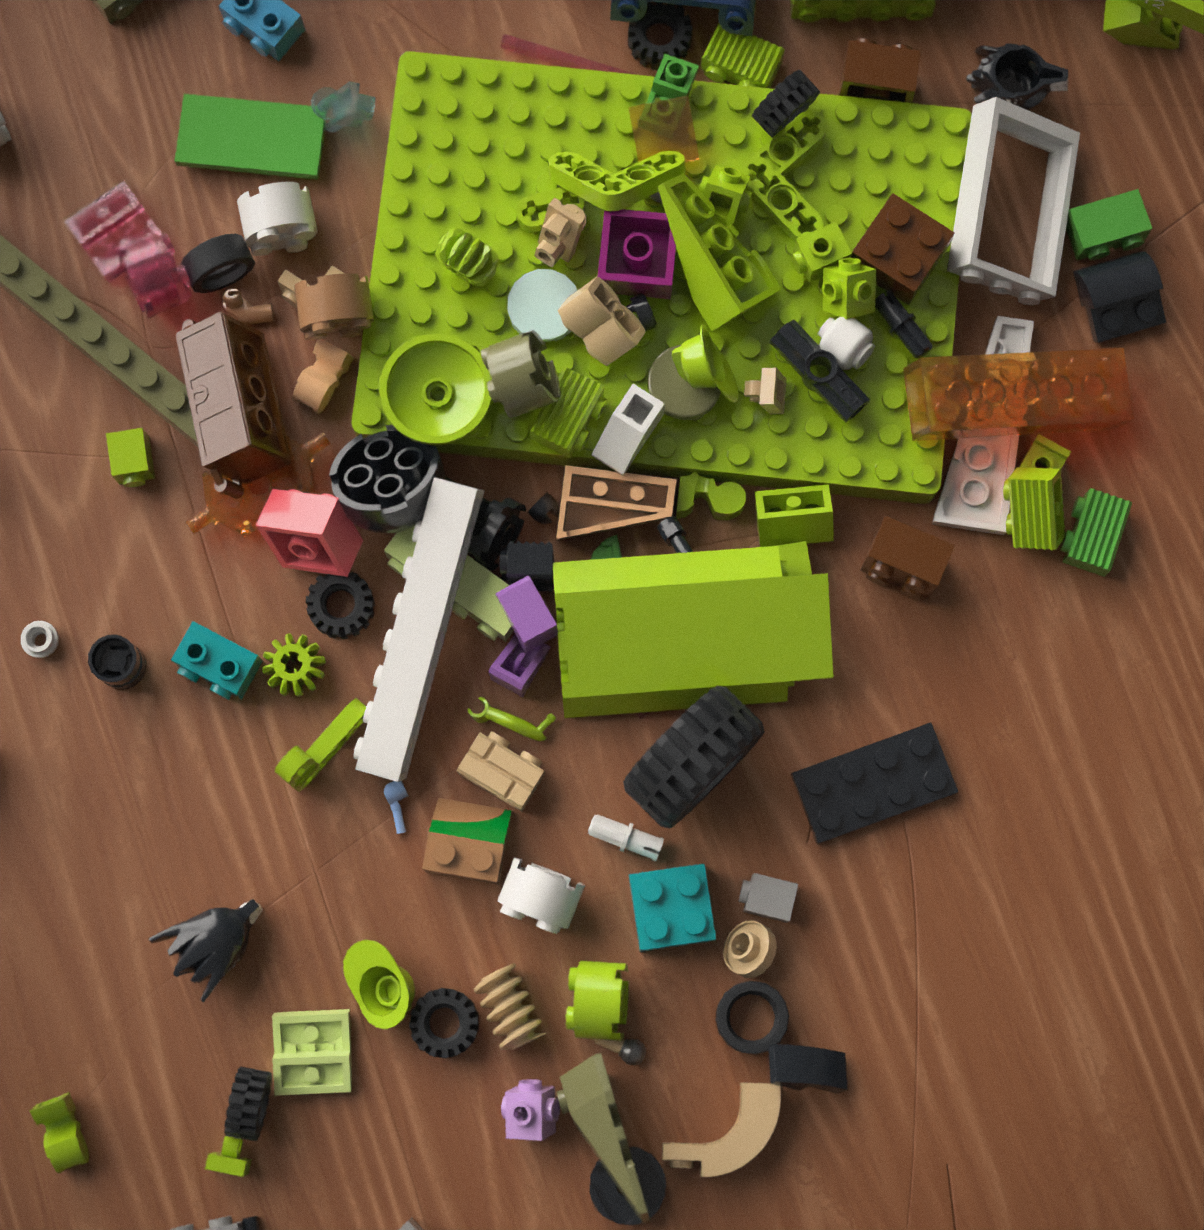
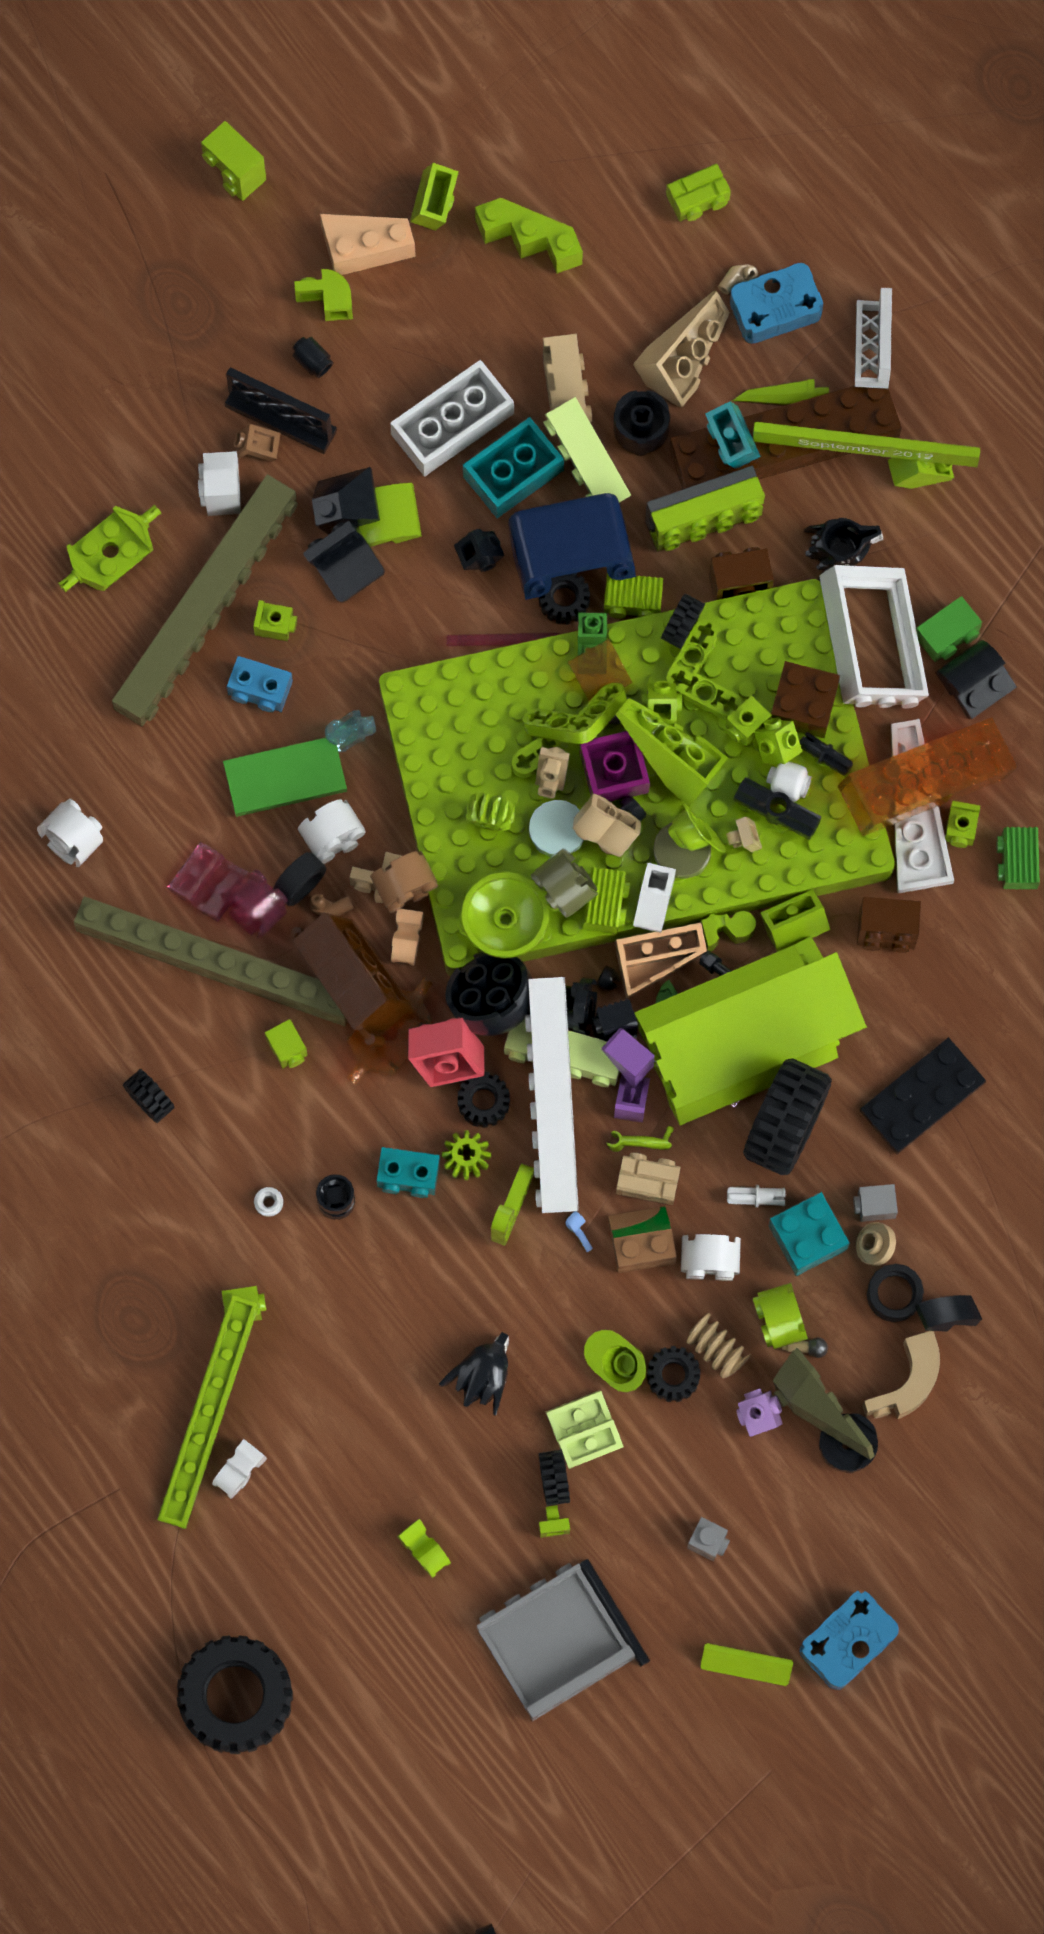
camera: 20 degrees left, 5 degrees down
lime brick [1003,467,1065,550] -> none

